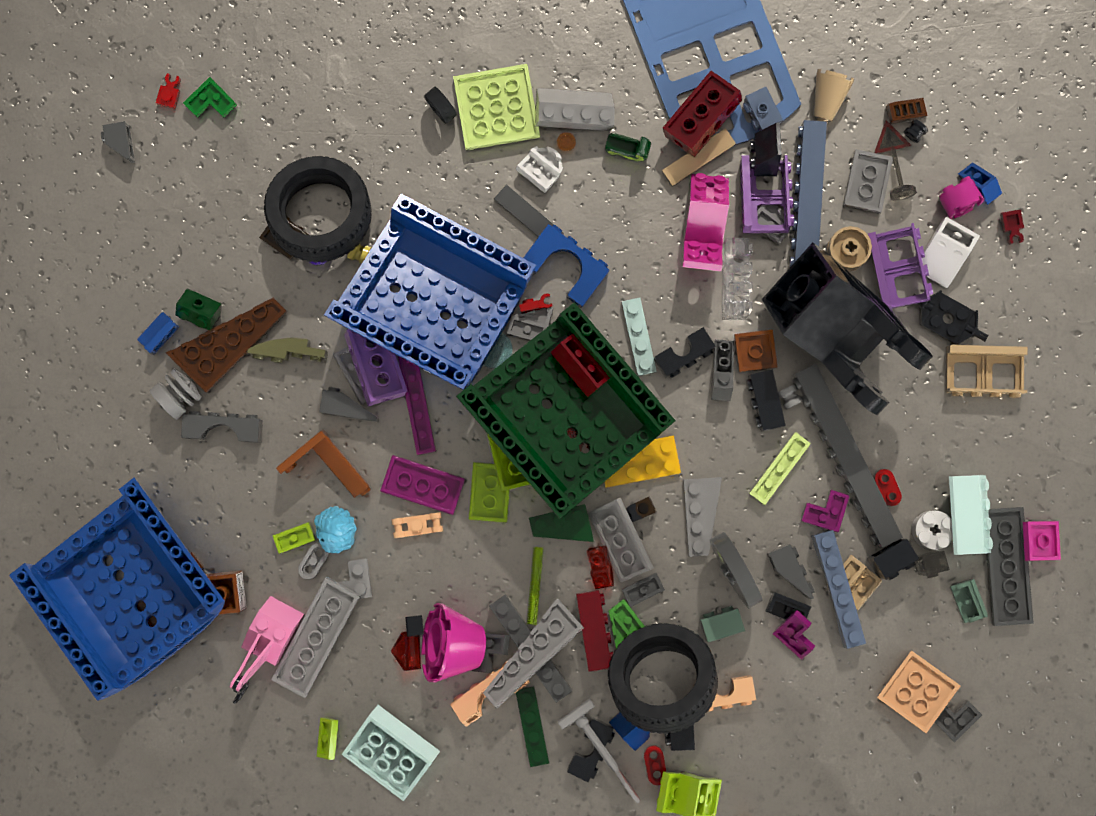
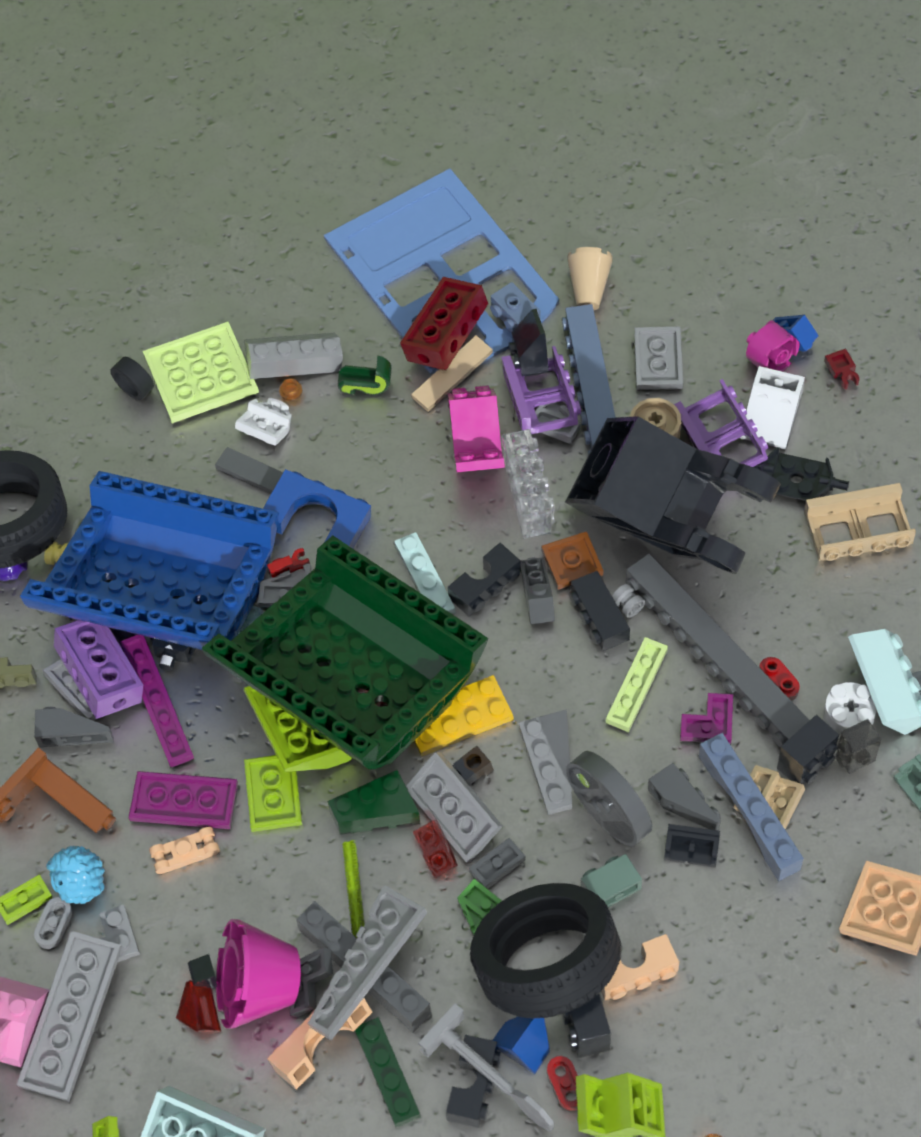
camera: 15 degrees left, 25 degrees down
dark red brick [550,334,610,397] -> none
dark red brick [576,590,613,672] -> none
magenta plate [773,610,815,660] -> none
clear smoke piece [874,120,917,200] -> none
reddish brown slope [886,98,928,124] -> none
black wheel [904,119,928,143] -> none

